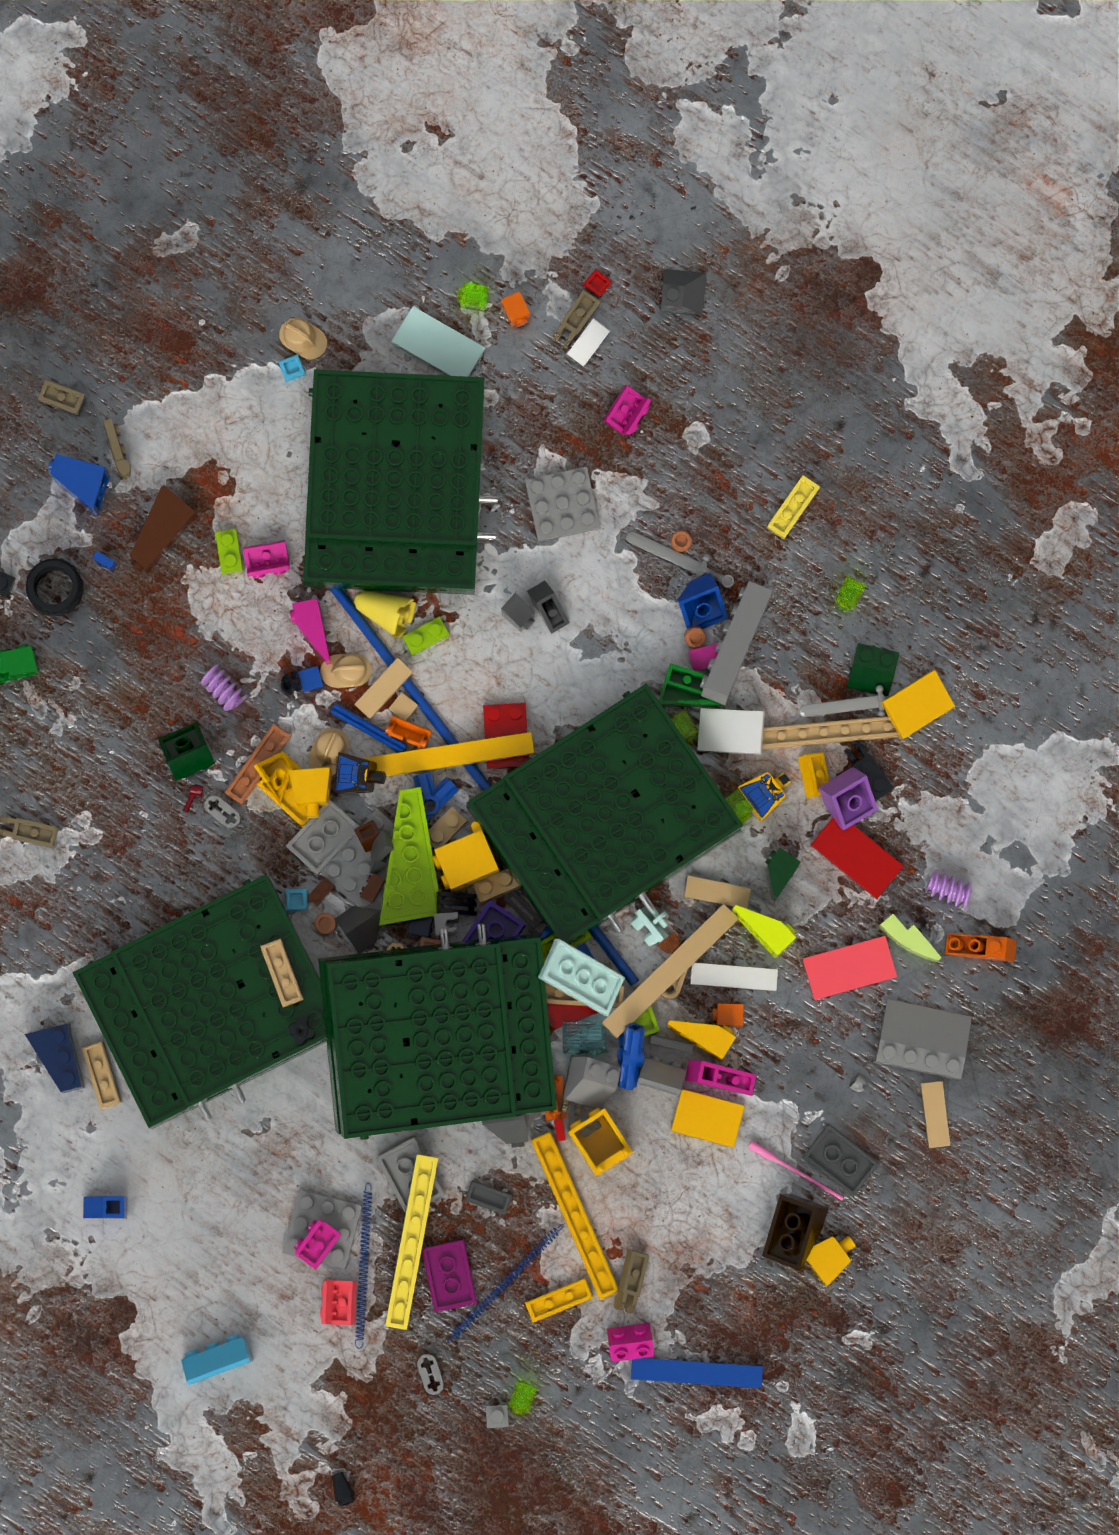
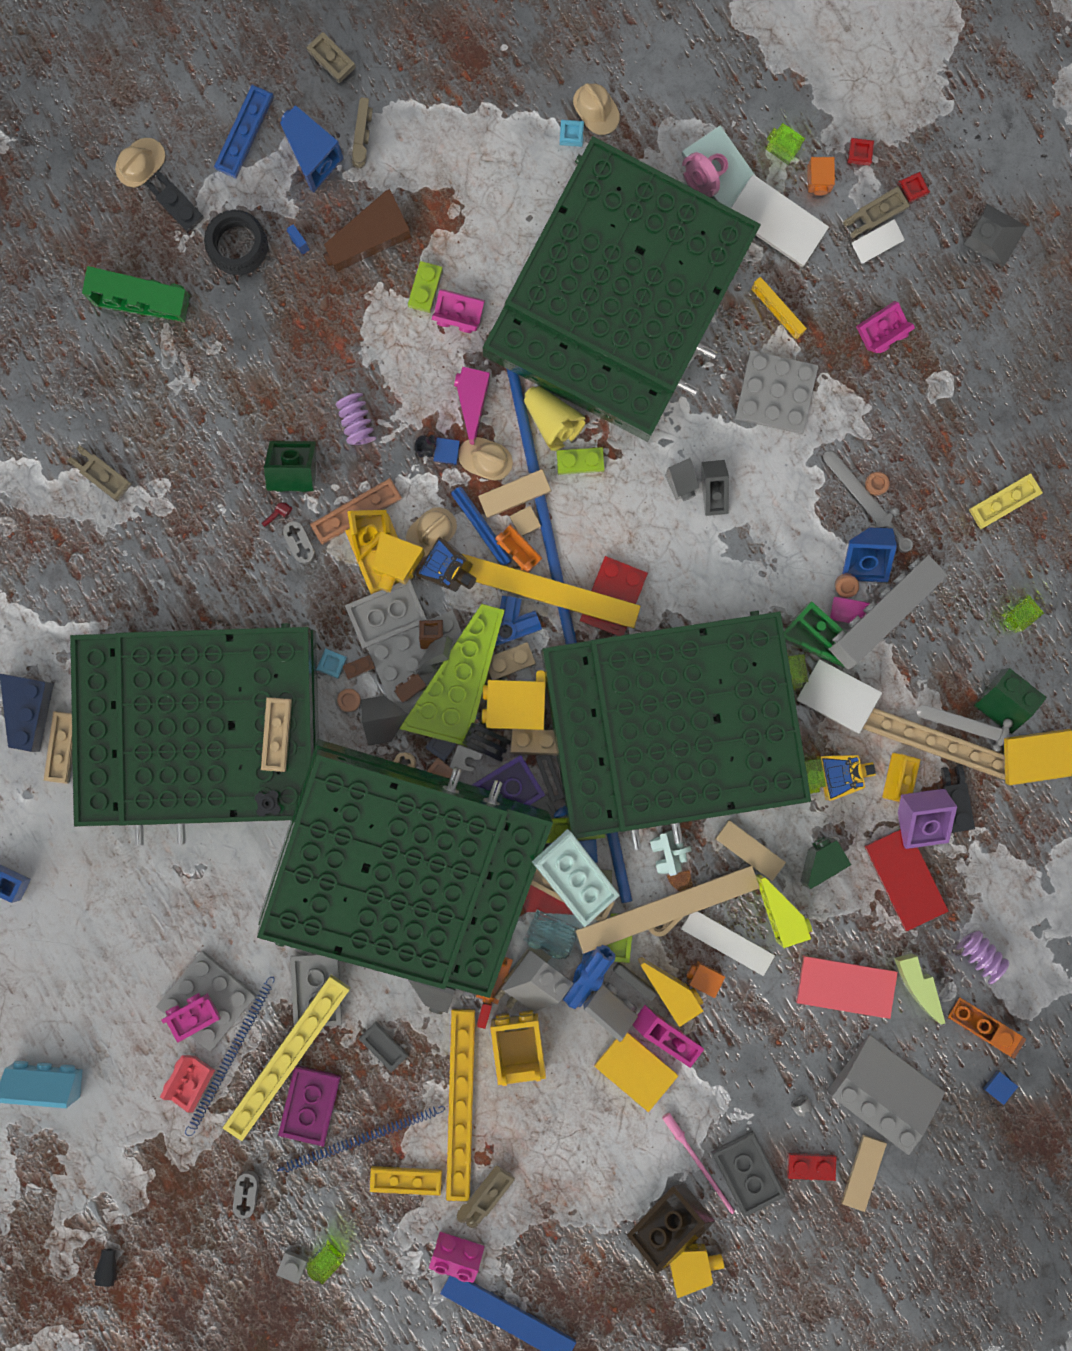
camera: 25 degrees right, 5 degrees up
none -> blue tile [214,84,274,179]
none -> bright pink tile [682,152,728,198]
none -> white tile [731,174,829,267]
none -> yellow tile [751,277,807,339]
none -> red plate [787,1153,836,1181]
none -> red tile [847,138,874,166]
none -> blue tile [983,1070,1018,1105]

